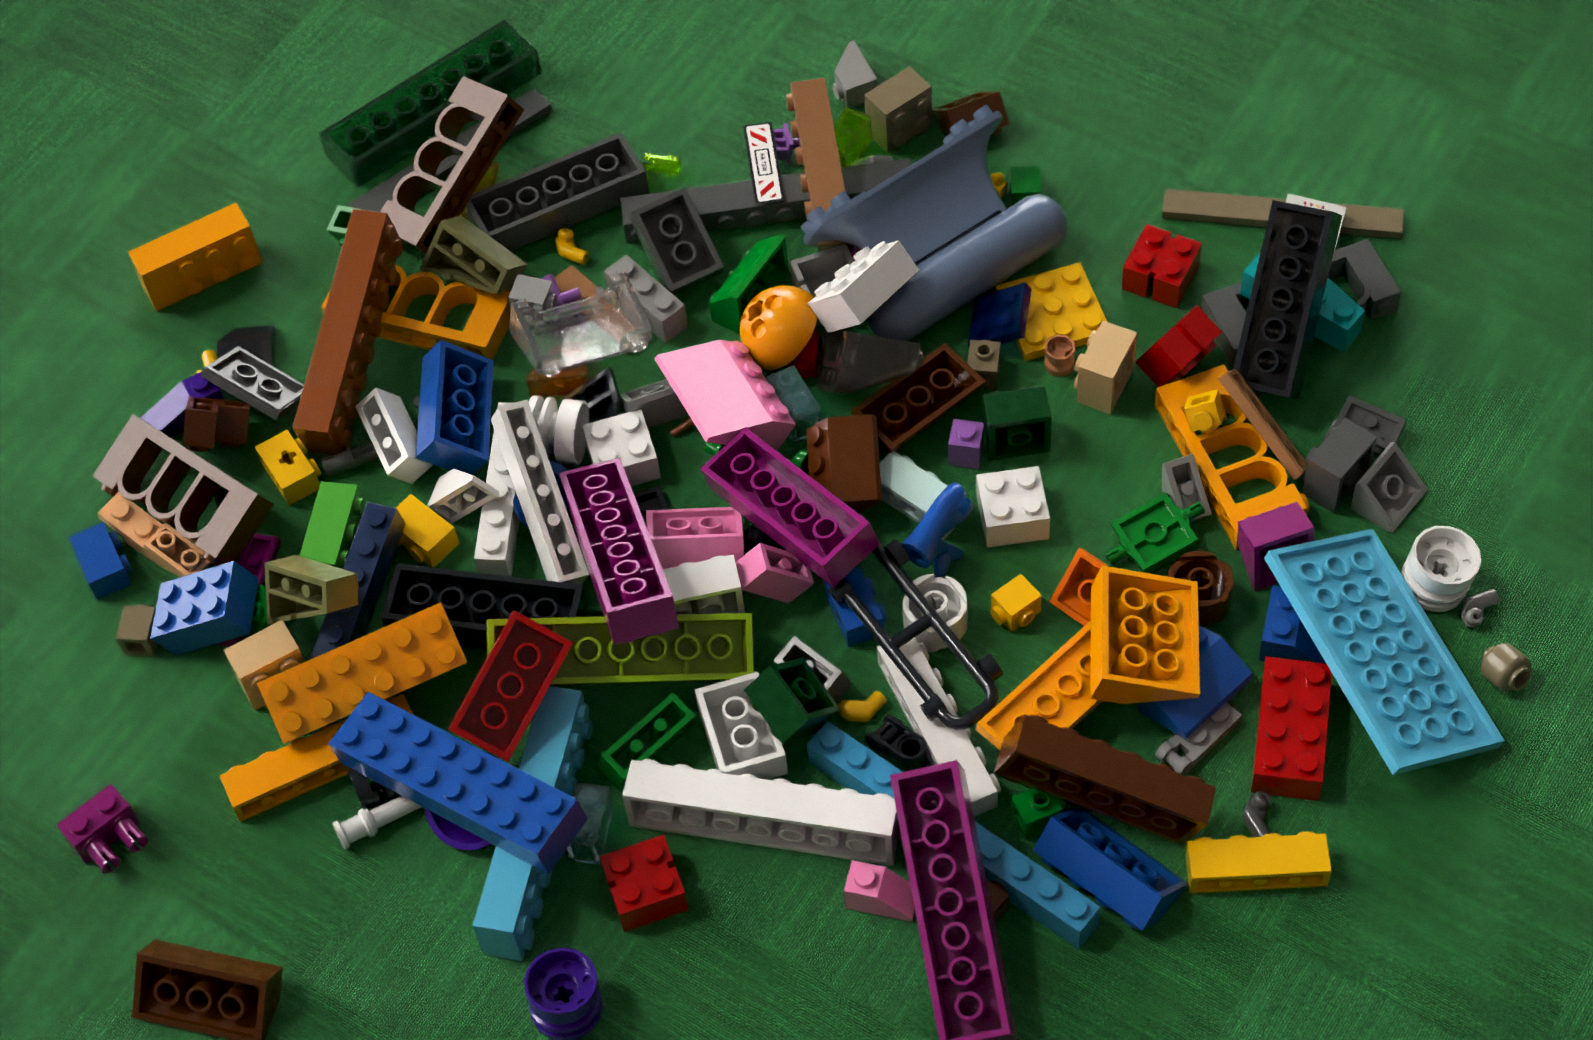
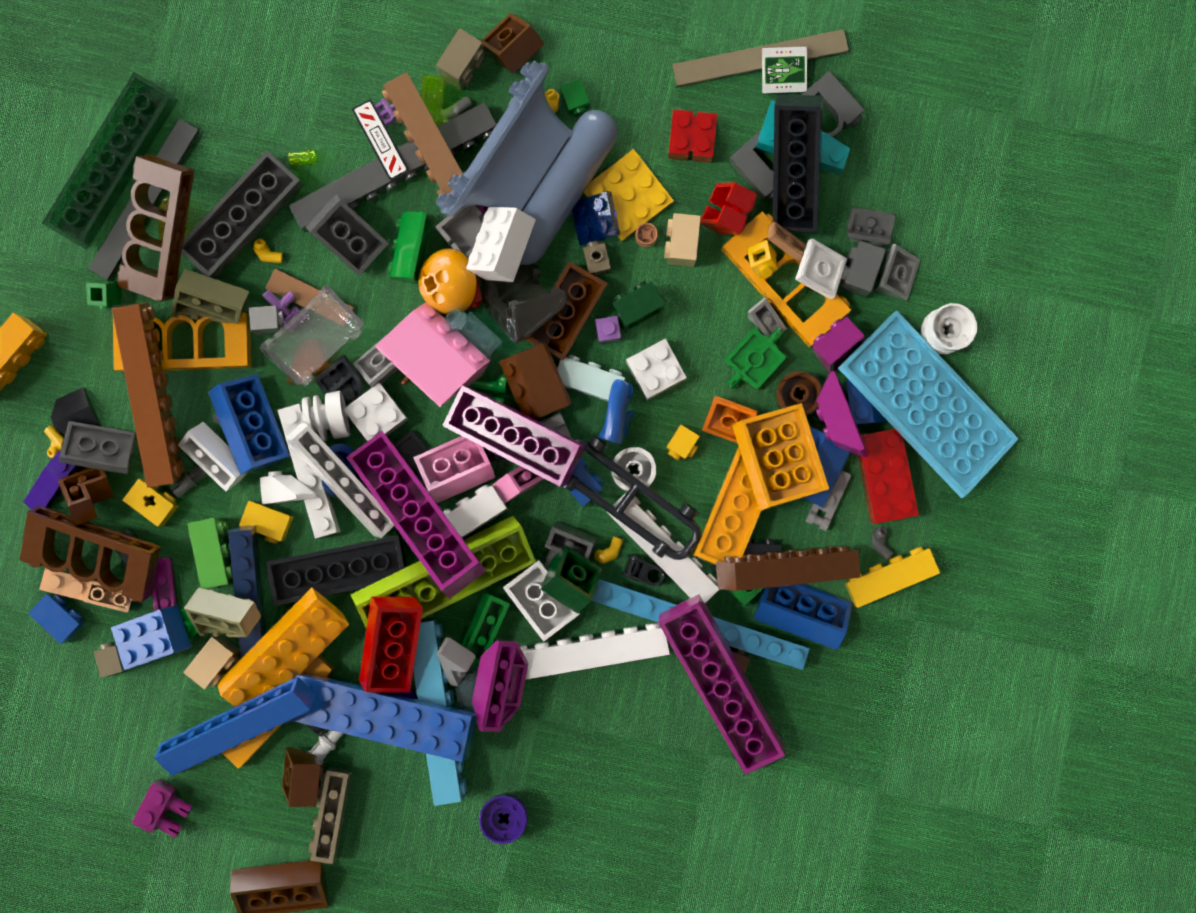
camera: 25 degrees left, 30 degrees up
red piece [599,834,689,932] -> none
light grey brick [604,254,688,343] -> none
light grey slope [832,41,877,109] -> none
bright pink slope [844,860,915,922] -> none
light grey arm [1461,589,1500,627] -> none
dark tan head [1481,643,1532,692] -> none
none -> blue brick [154,676,315,776]
none -> reddish brown slope [282,747,323,807]
none -> dark tan brick [309,767,352,864]
none -> light grey slope [437,637,476,686]
none -> clear light blue plate [445,309,467,330]
none -> magenta wedge [472,640,529,732]
none -> white tile [795,239,847,299]
none -> magenta wedge [816,371,869,458]

